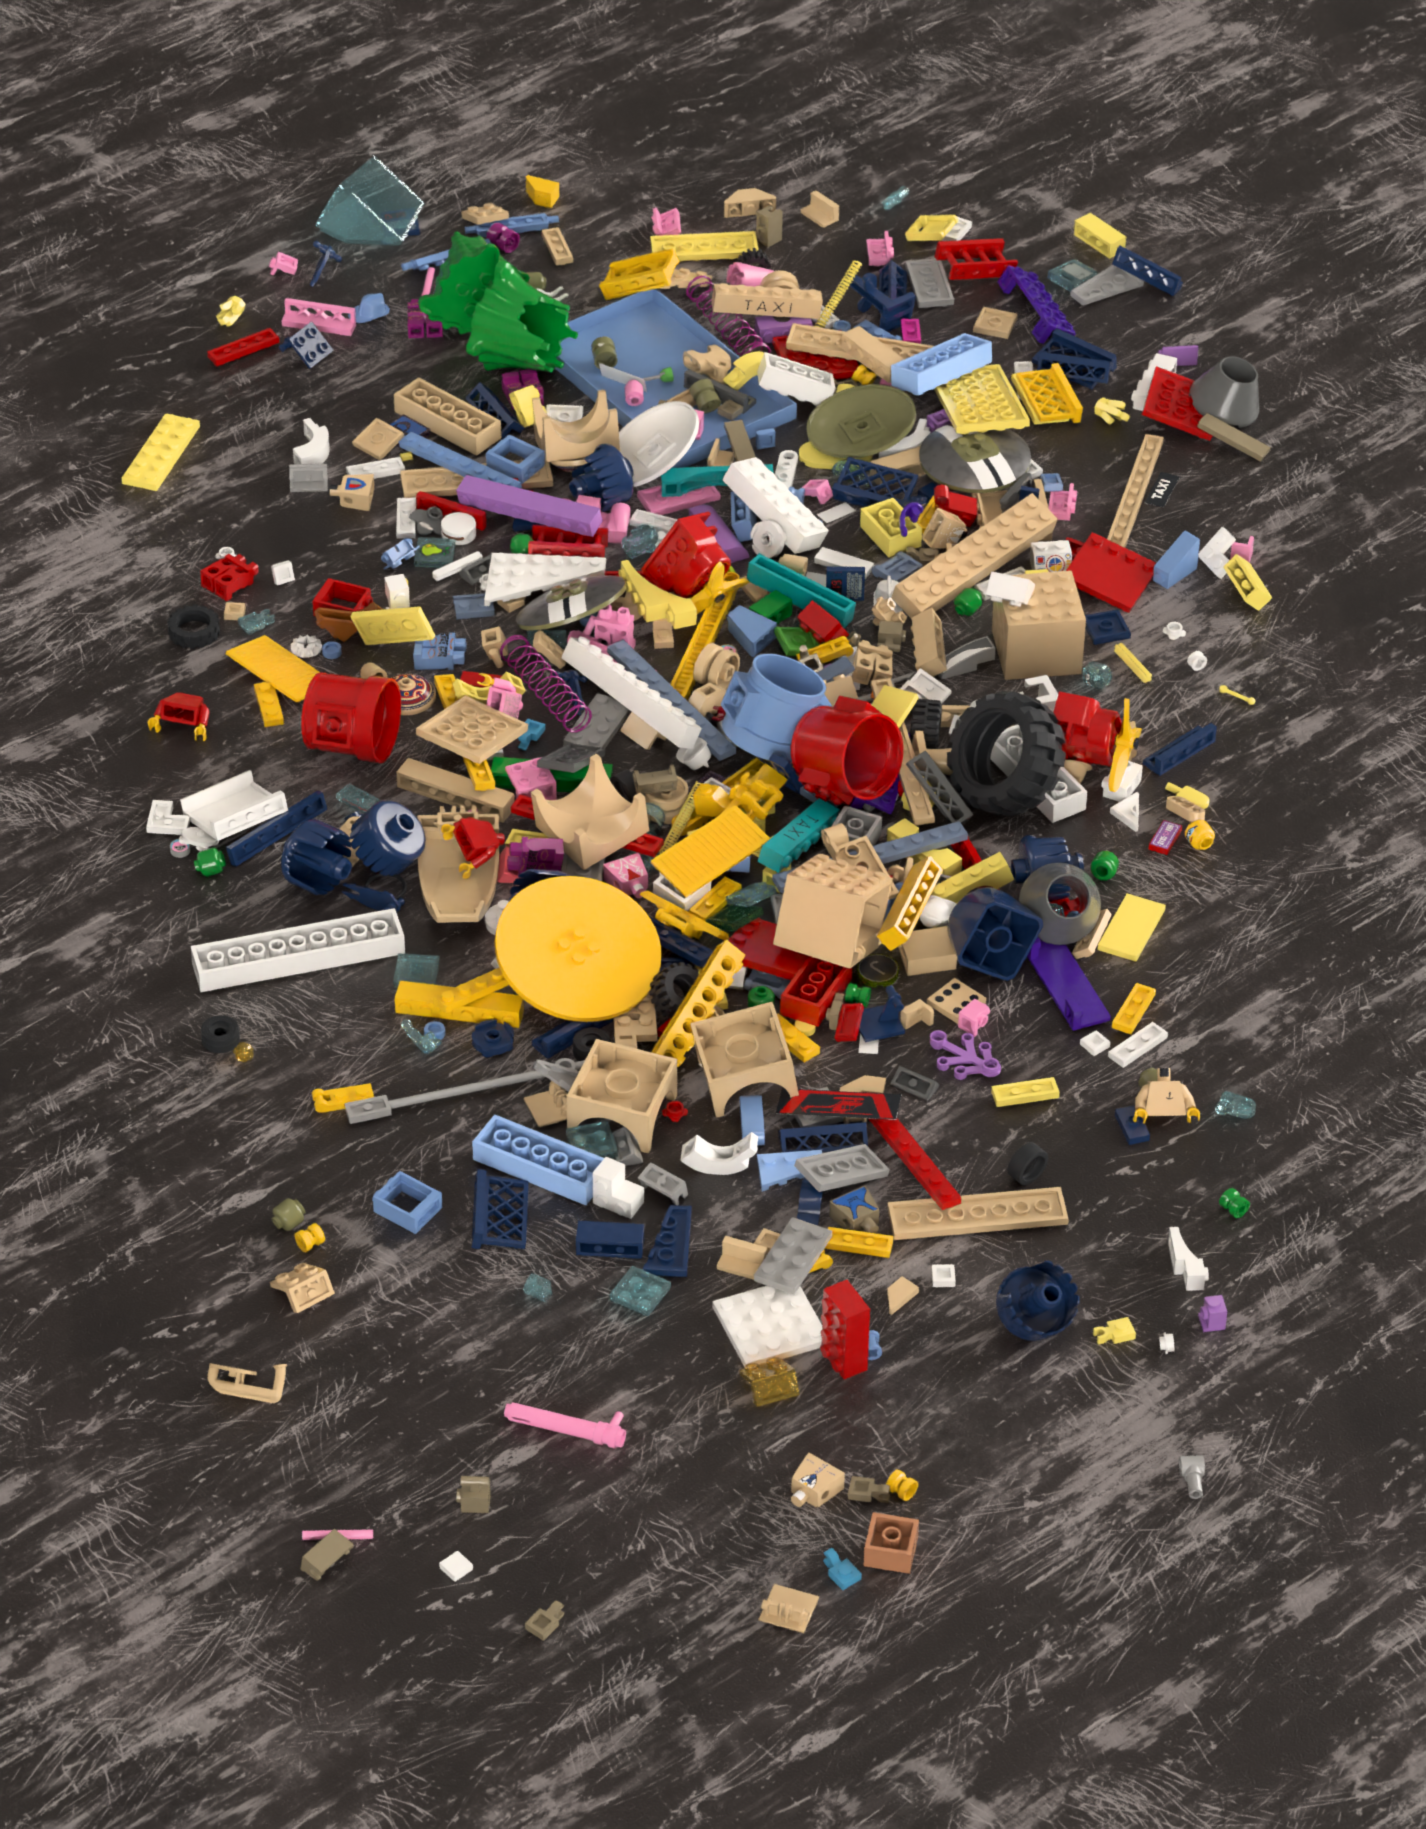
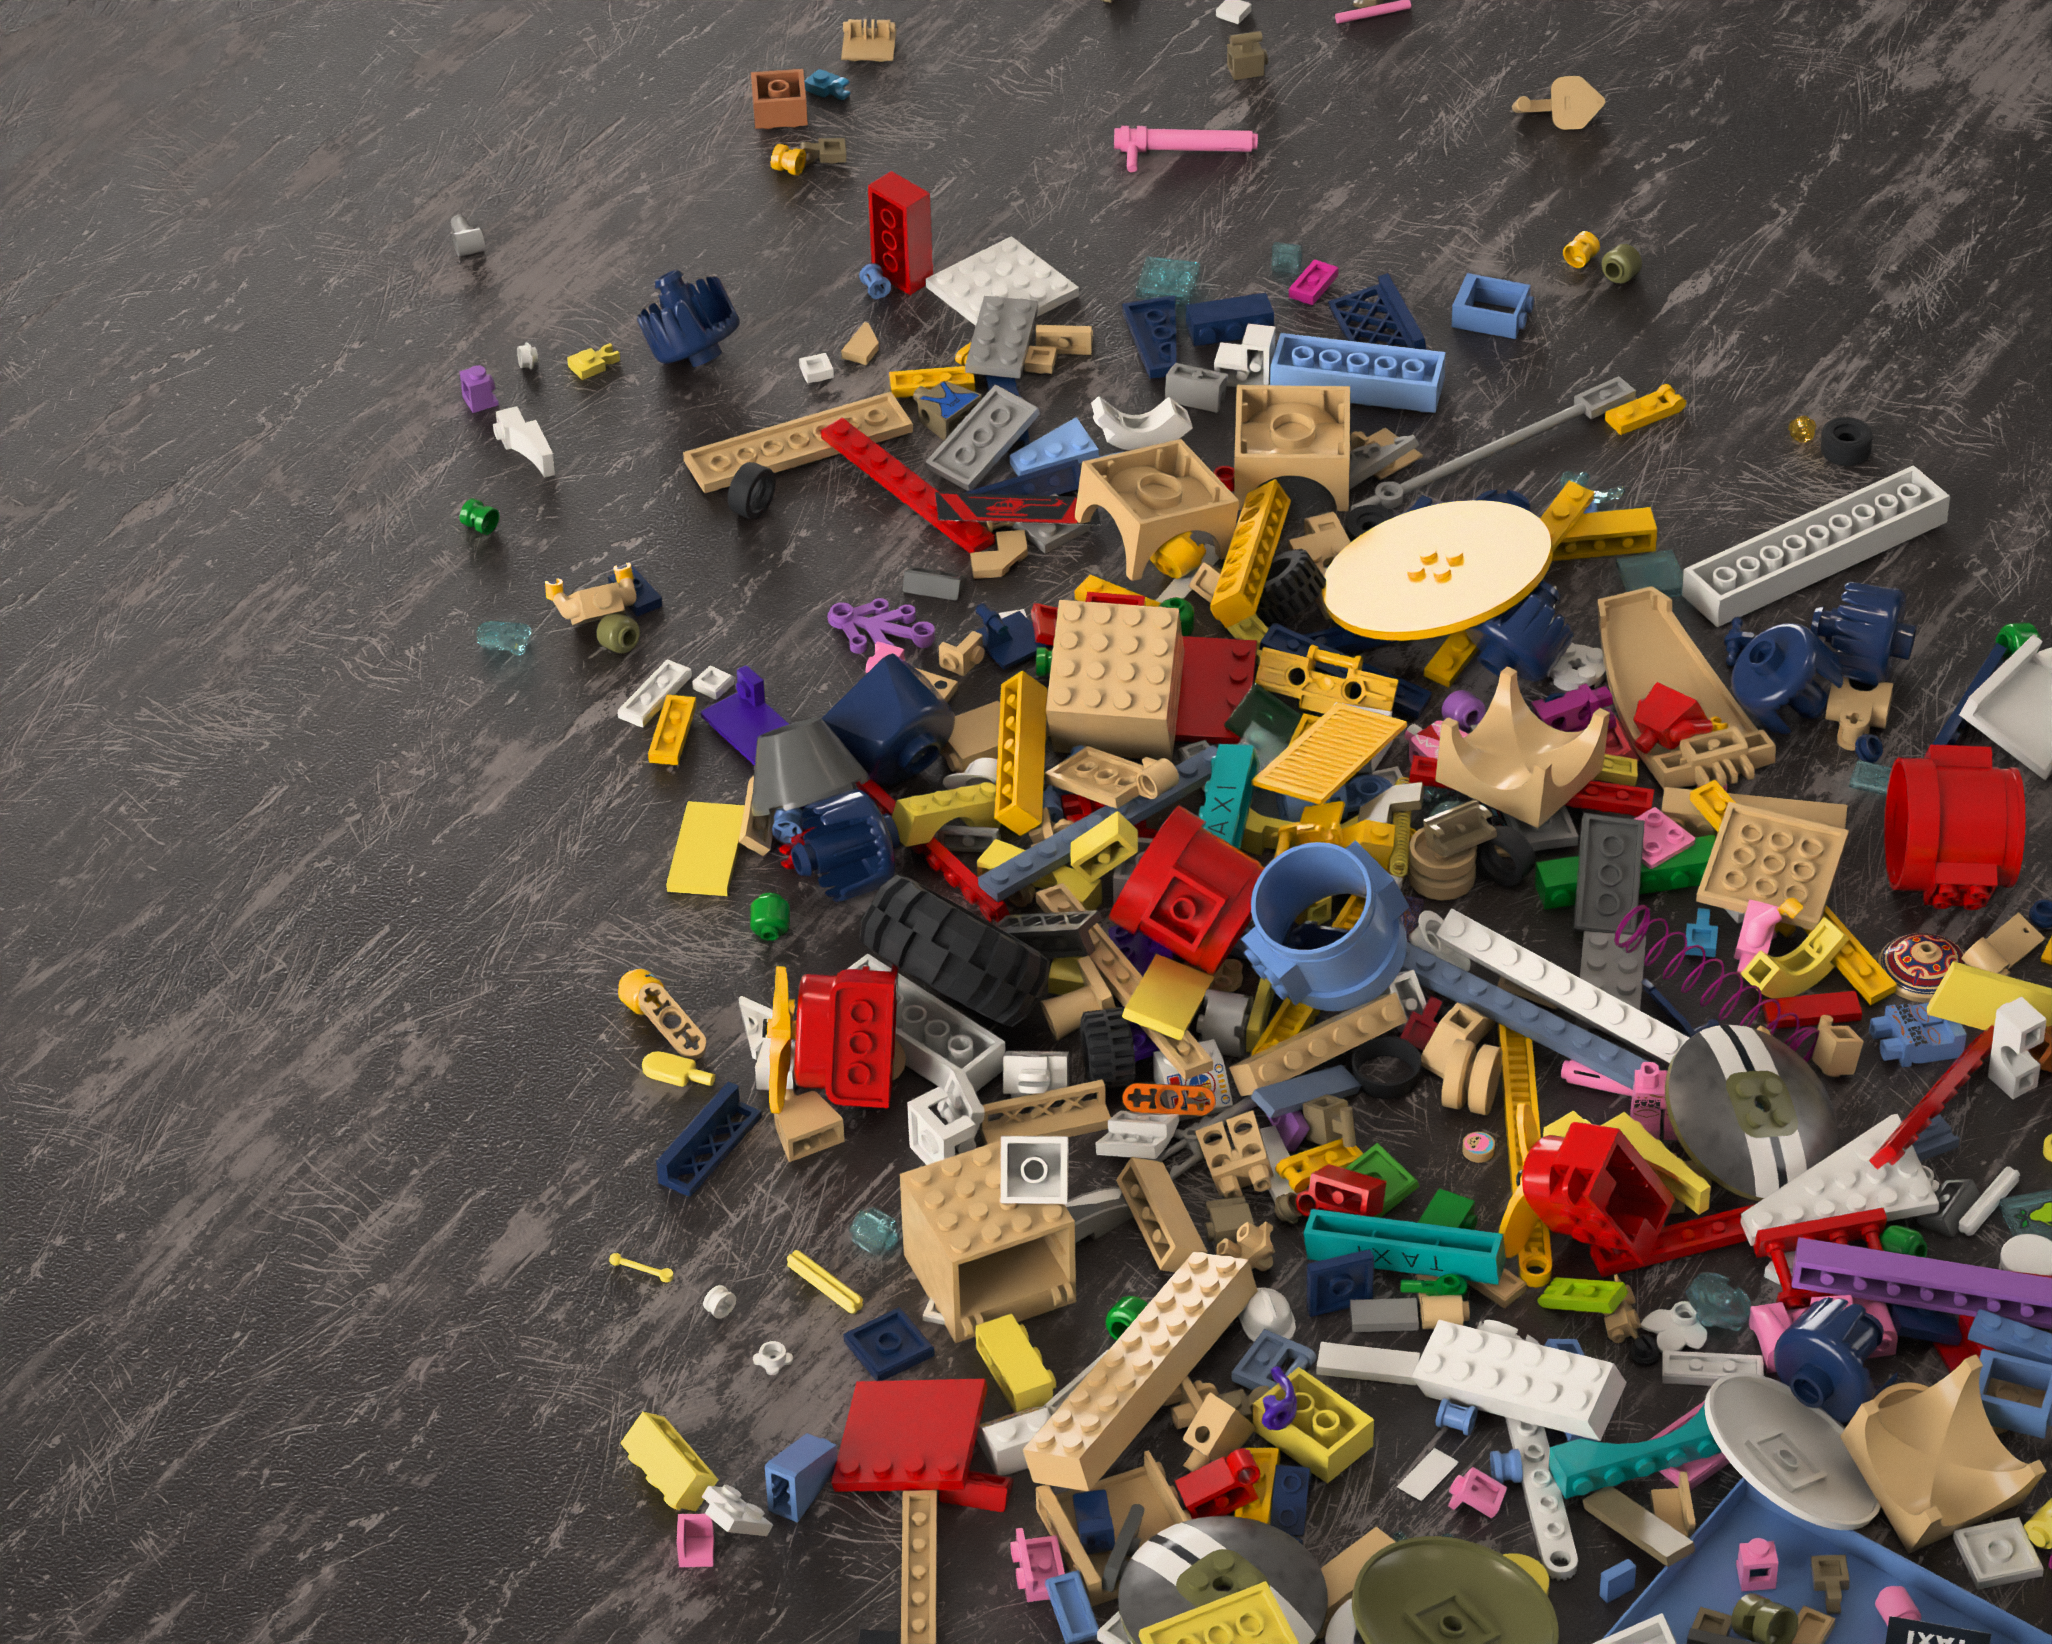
camera: 165 degrees right, 0 degrees up
tan bracket [270,1263,335,1313] -> none
medium lavender brick [689,505,749,563] -> none
medium blue slope [727,605,777,657] -> none
clear yellow bracket [739,1357,800,1407] -> none
tan torso [791,1453,845,1507] -> none
dark blue fence [832,457,919,507] -> none
light yellow plate [991,1077,1059,1107] -> none
tile [1148,820,1182,855] -> none
none -> light yellow brick [1071,811,1138,884]
none -> dark pink plate [1289,259,1338,305]
none -> tile [1357,782,1425,824]
none -> red plate [1868,1025,1994,1170]

